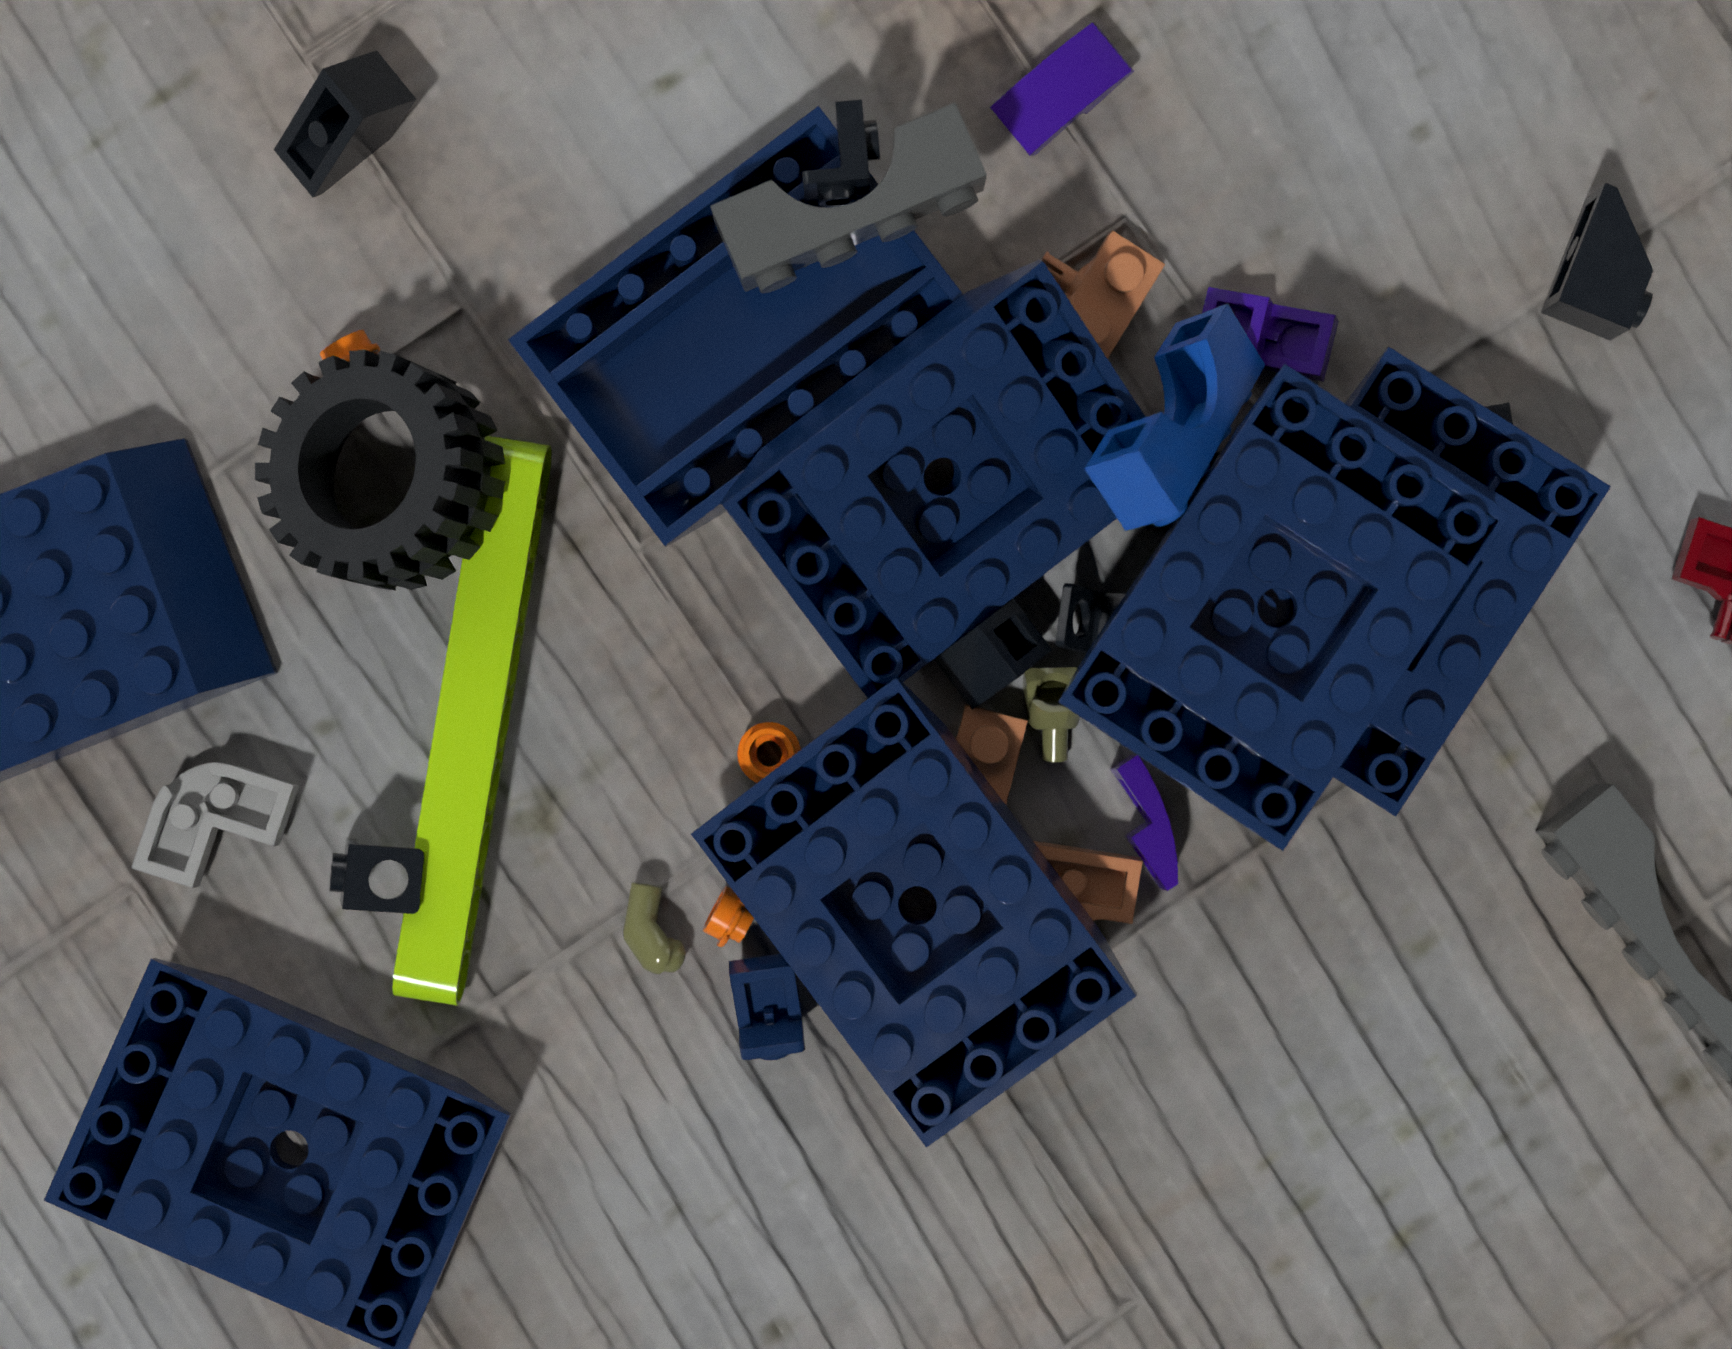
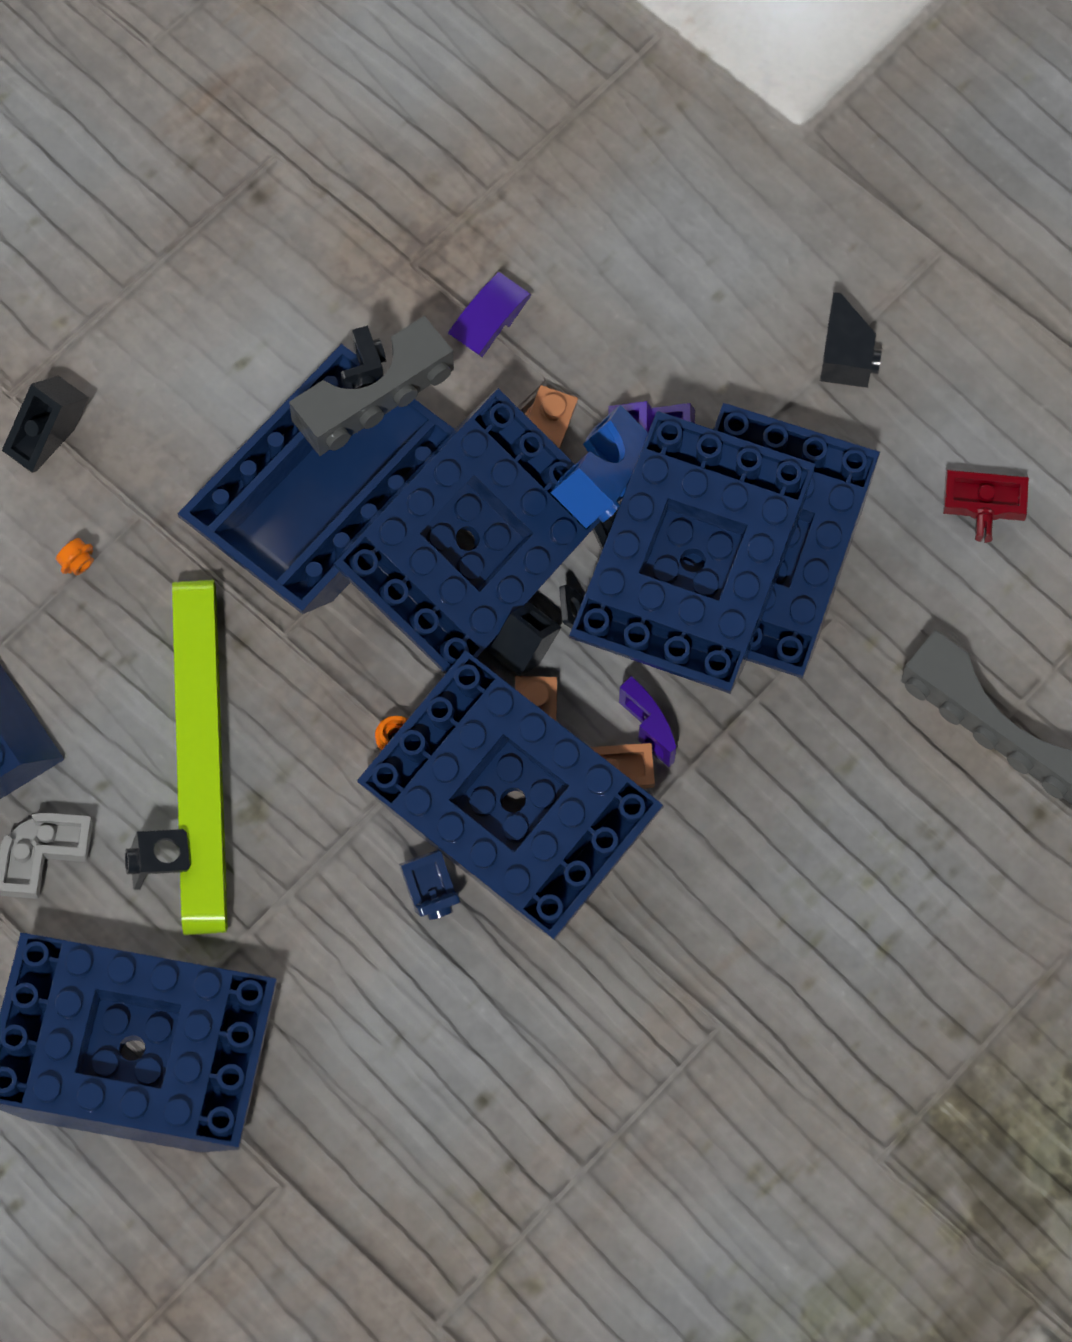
camera: 10 degrees left, 20 degrees down
black tyre [255,350,505,591] -> none
olive arm [623,882,685,974] -> none
orange plate [702,886,754,948] -> none
olive piece [1023,667,1080,763] -> none

